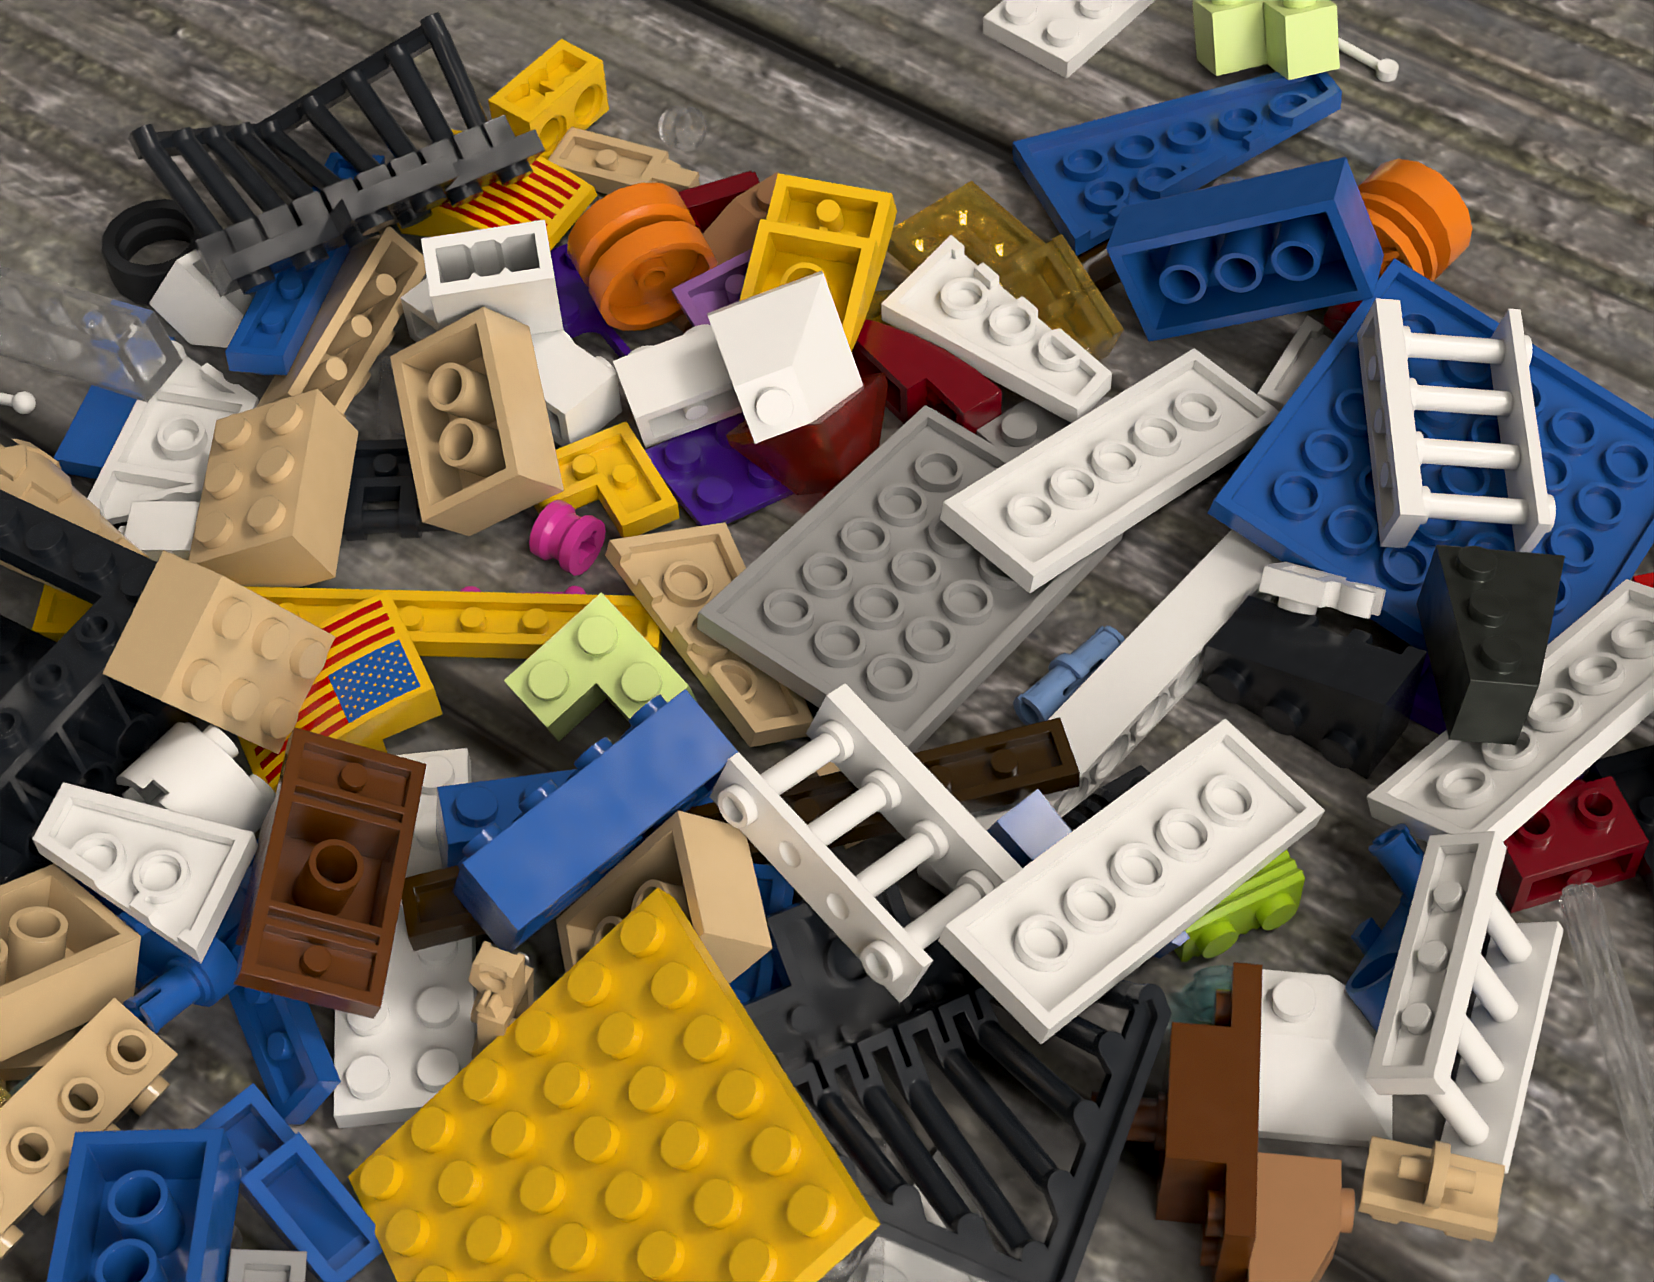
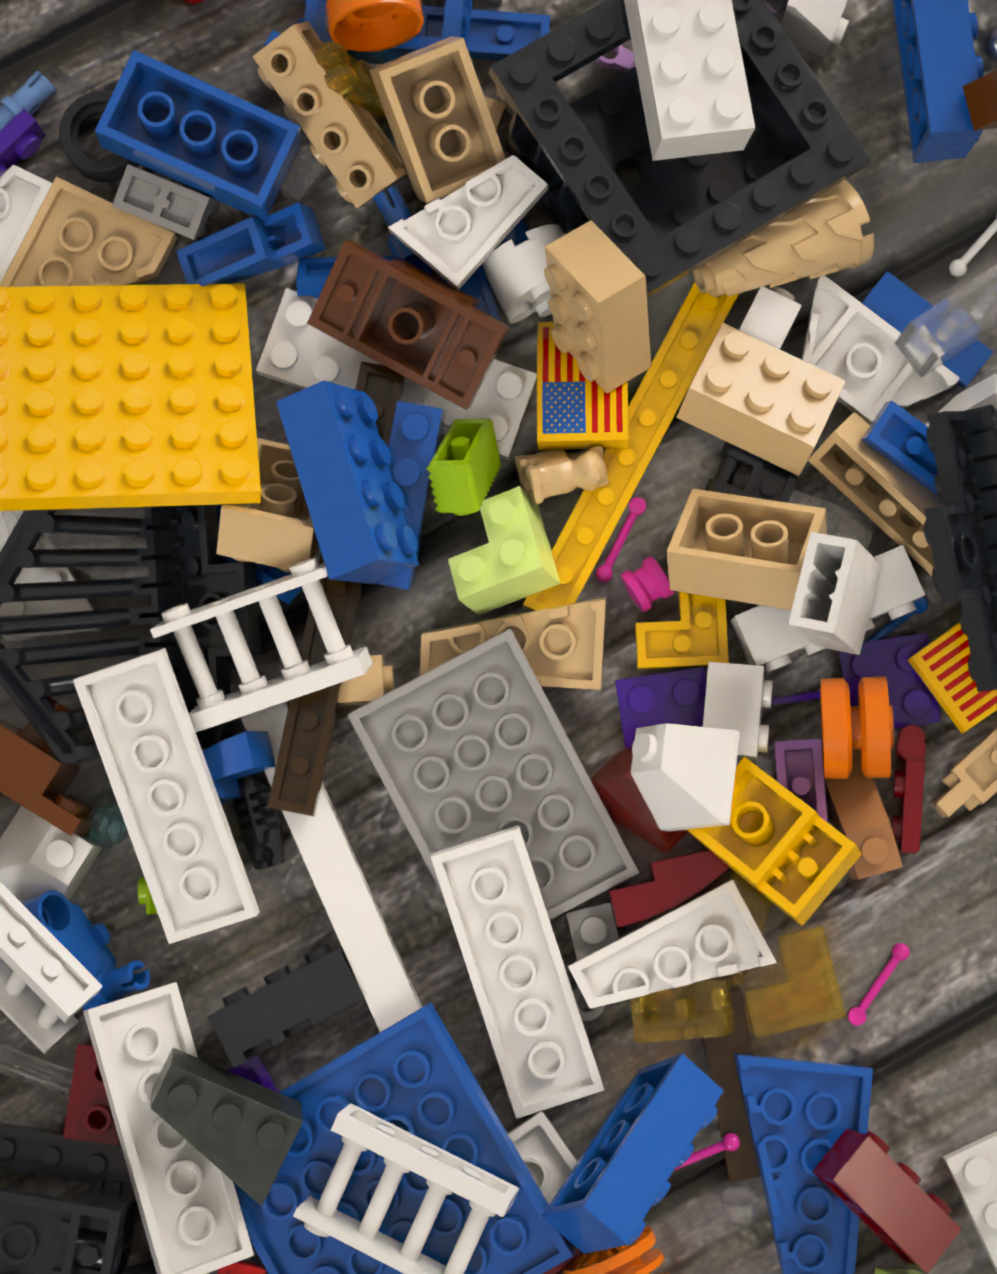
camera: 115 degrees right, 30 degrees up
tan hinge [468,941,534,1059] -> none
medium blue pin [1013,626,1125,725] -> none
white plate [1259,562,1386,619] -> none
none -> lime brick [426,418,501,516]
none -> tan animal [515,446,609,505]
none -> dark red brick [812,1129,962,1274]
none -> dark pink hinge [847,943,910,1026]

